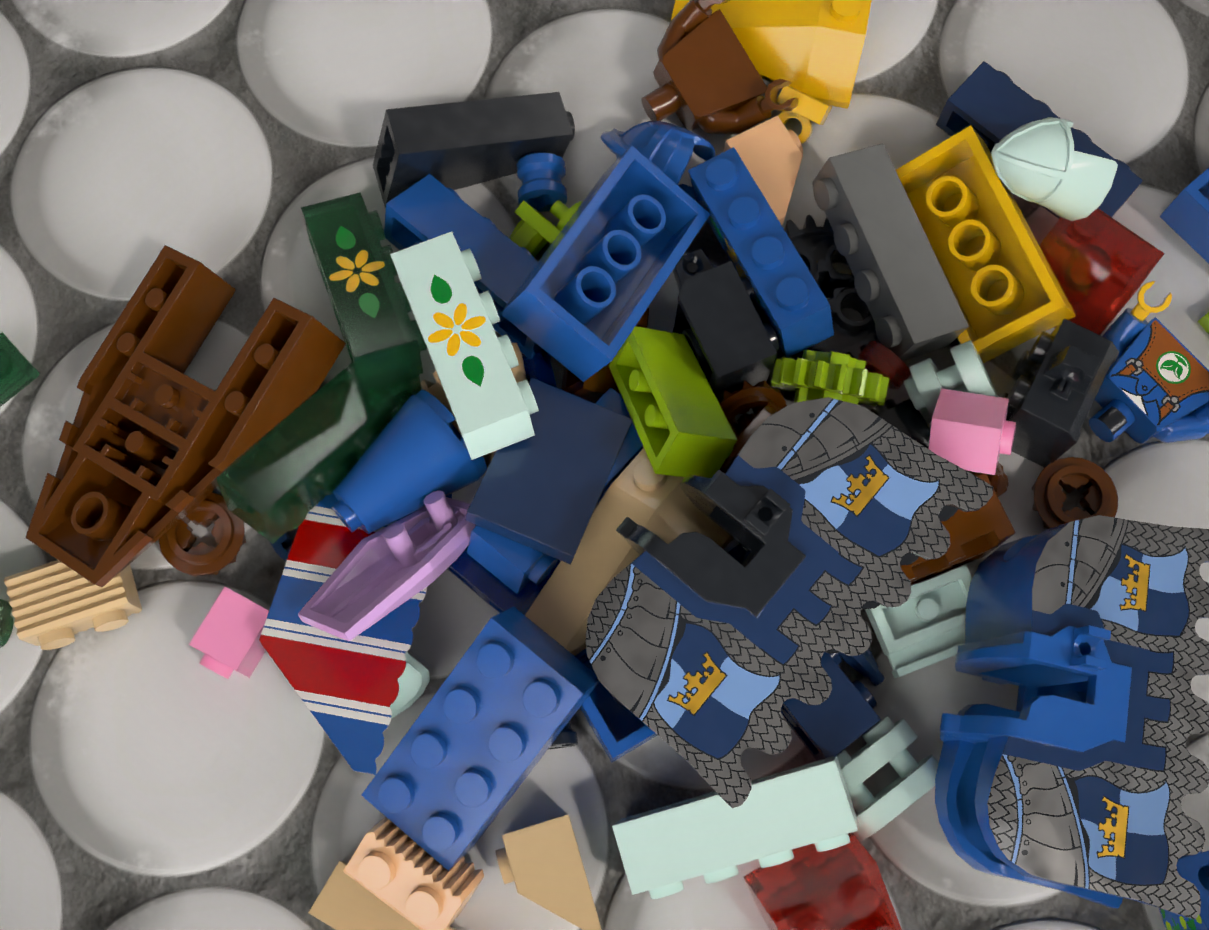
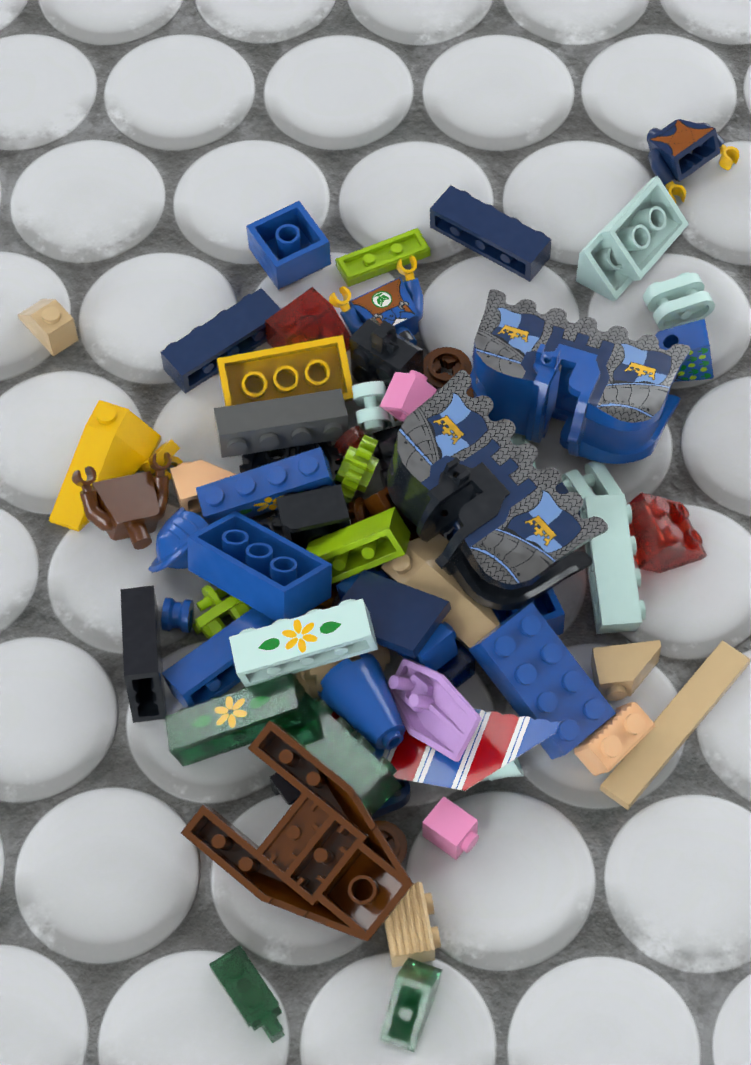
camera: 75 degrees left, 15 degrees down
light aqua helmet [991,117,1118,221] -> none

